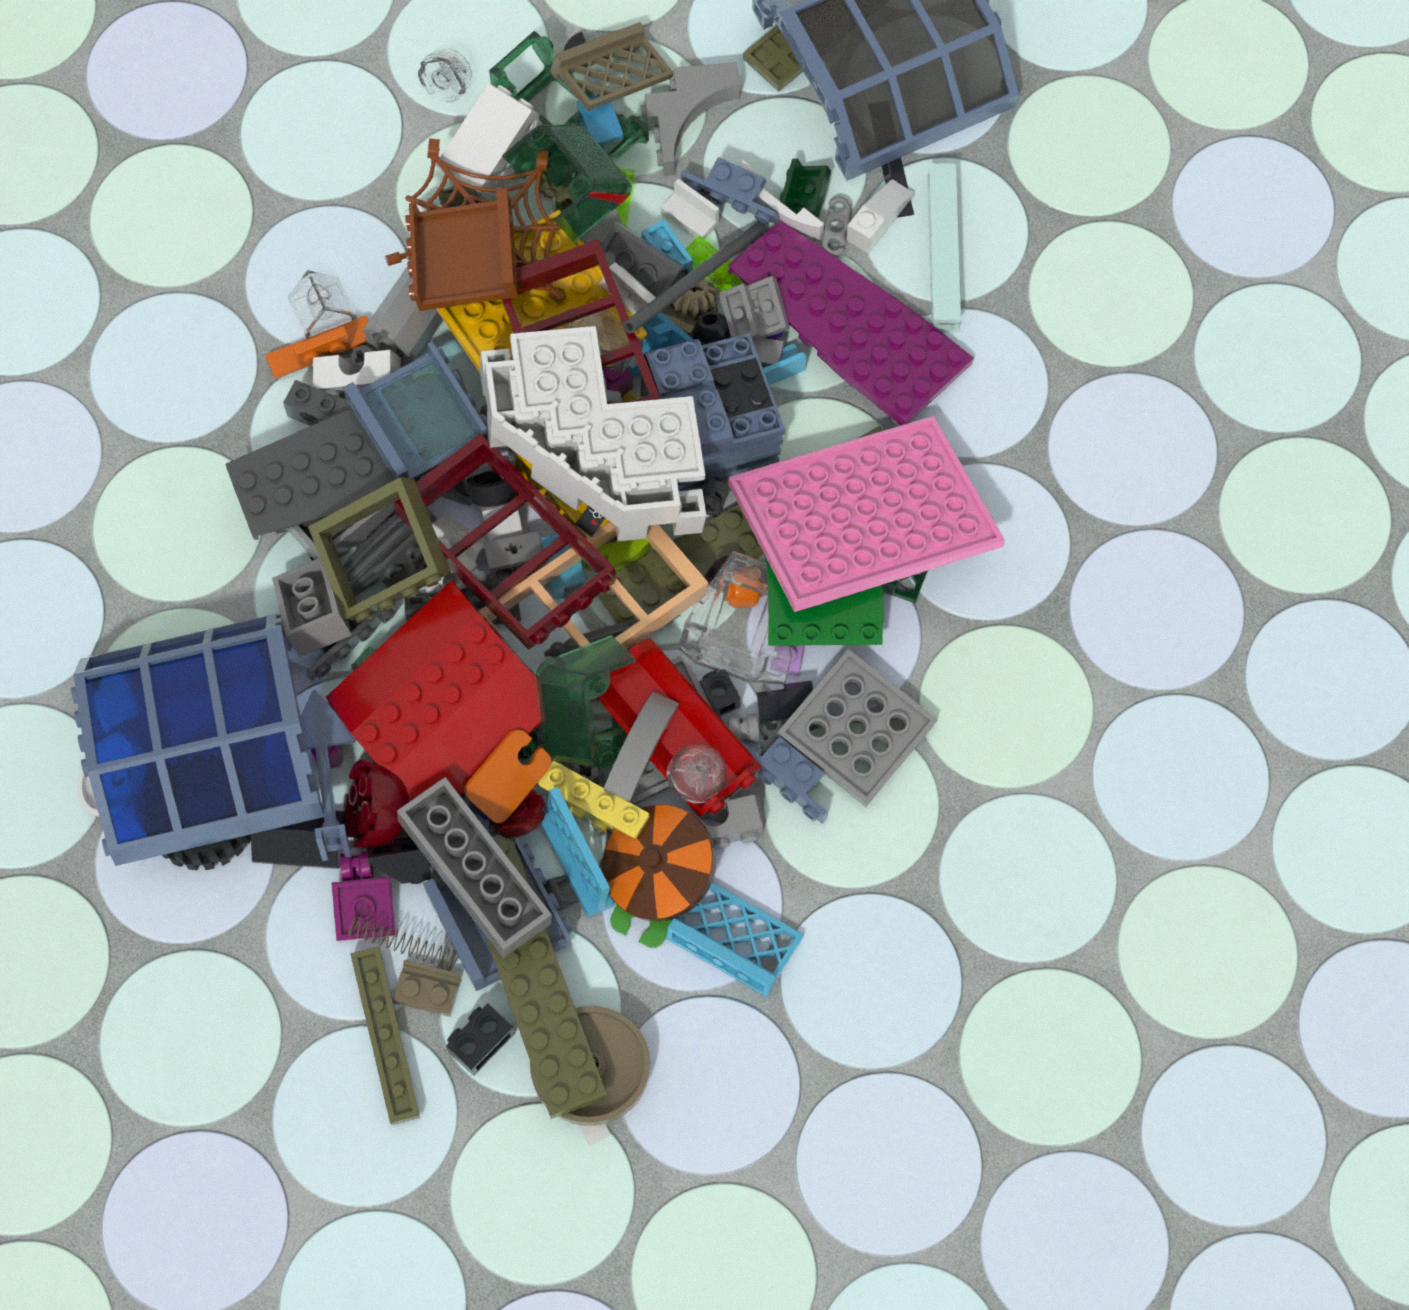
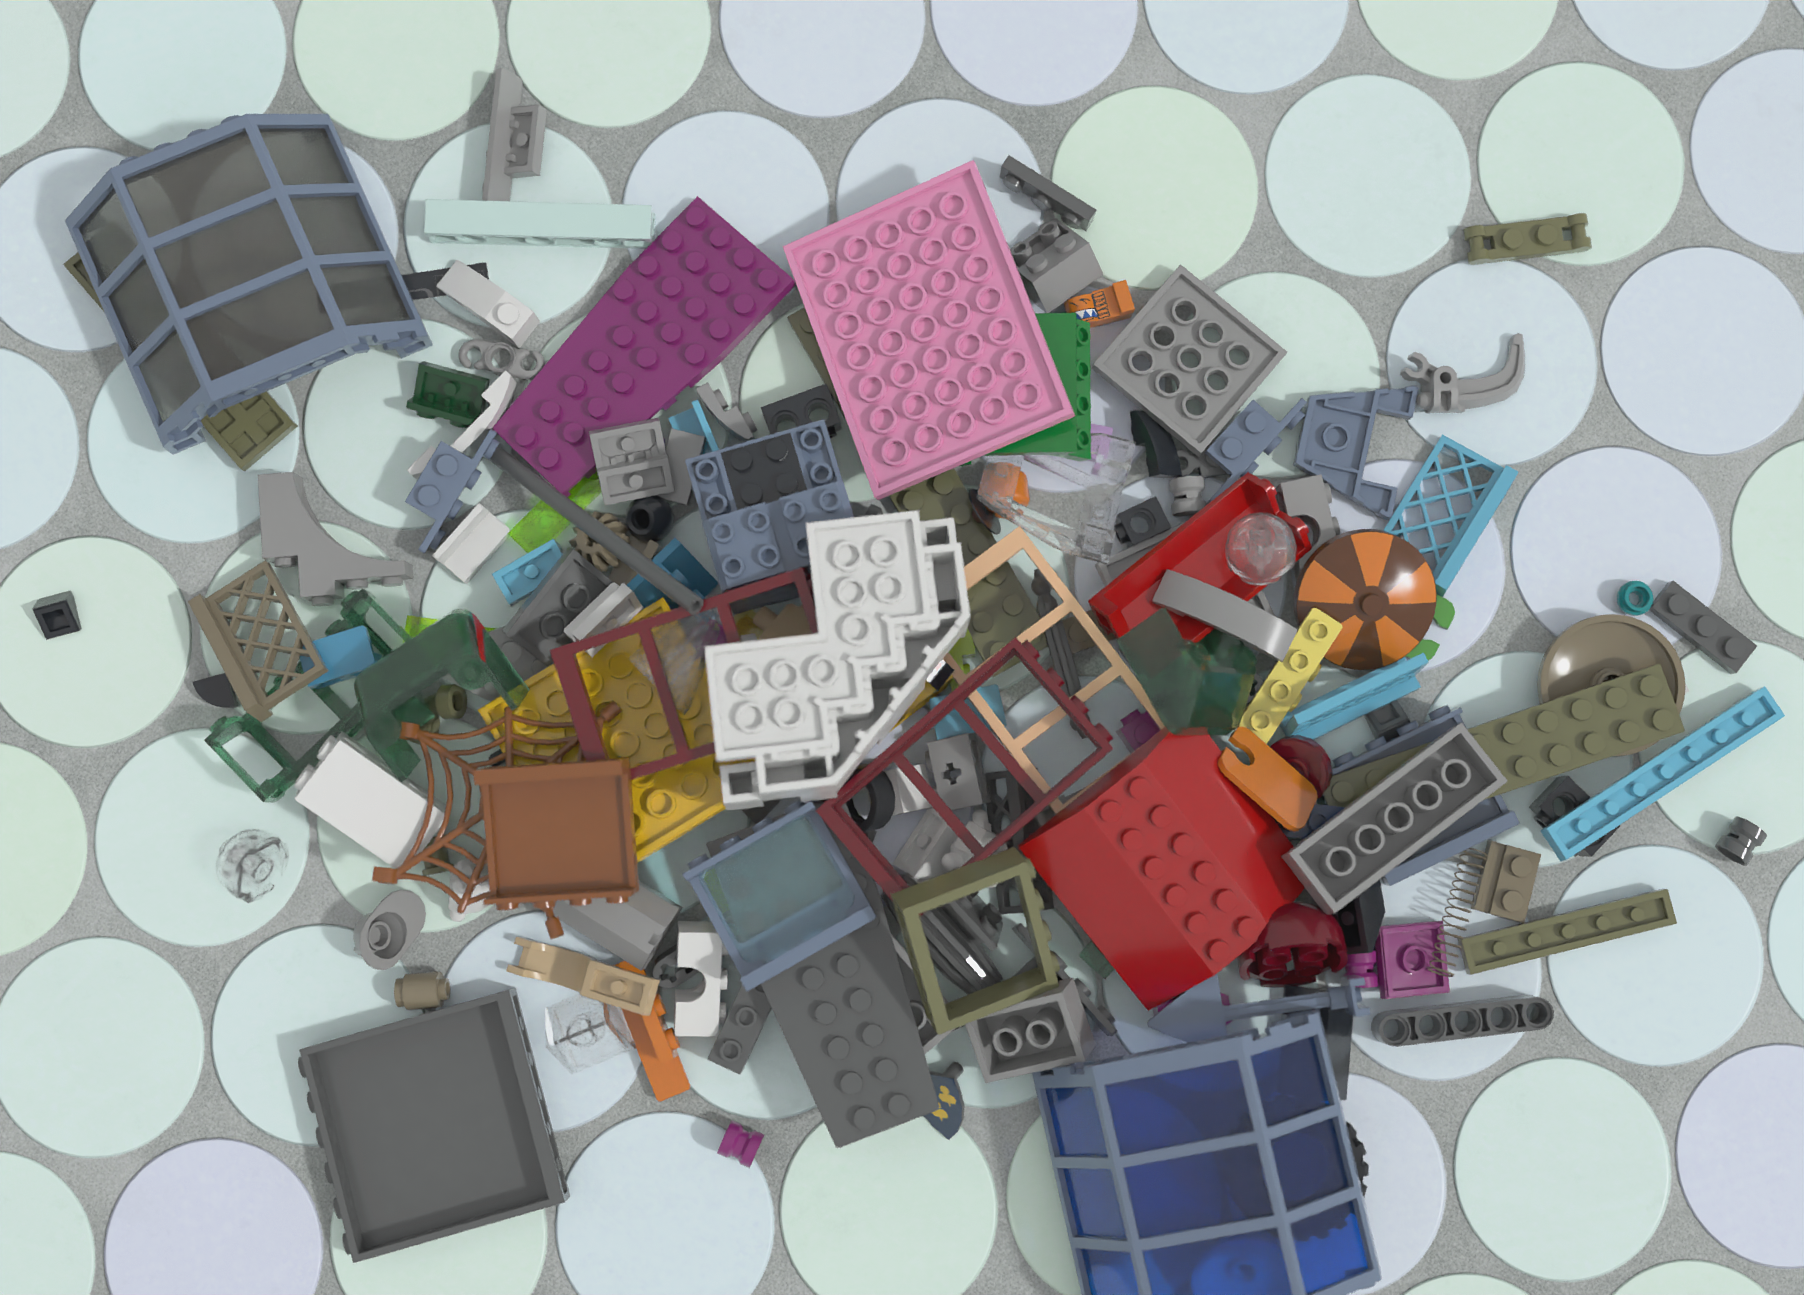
camera: 90 degrees left, 15 degrees up
none -> dark grey panel [298,988,570,1263]
none -> light grey piece [353,890,426,970]
none -> dark tan brick [394,971,450,1010]
none -> light grey bracket [482,68,547,201]
none -> tan piece [506,937,660,1016]
none -> light grey slope [696,382,757,442]
none -> magenta wheel [717,1120,765,1168]
none -> black brick [761,384,842,439]
none -> dark blue shield [924,1062,964,1140]
none -> dark grey plate [1000,155,1096,231]
none -> light grey slope [1010,218,1103,313]
none -> orange leg [1064,280,1135,328]
none -> sand blue wing [1293,386,1419,520]
none -> dark grey beam [1371,995,1554,1047]
none -> light grey piece [1400,333,1525,413]
none -> olive plate [1464,213,1592,265]
none -> medium azure plate [1540,686,1785,862]
none -> teal plate [1617,581,1653,616]
none -> dark grey plate [1649,581,1757,674]
none -> dark grey wheel [1715,816,1767,866]

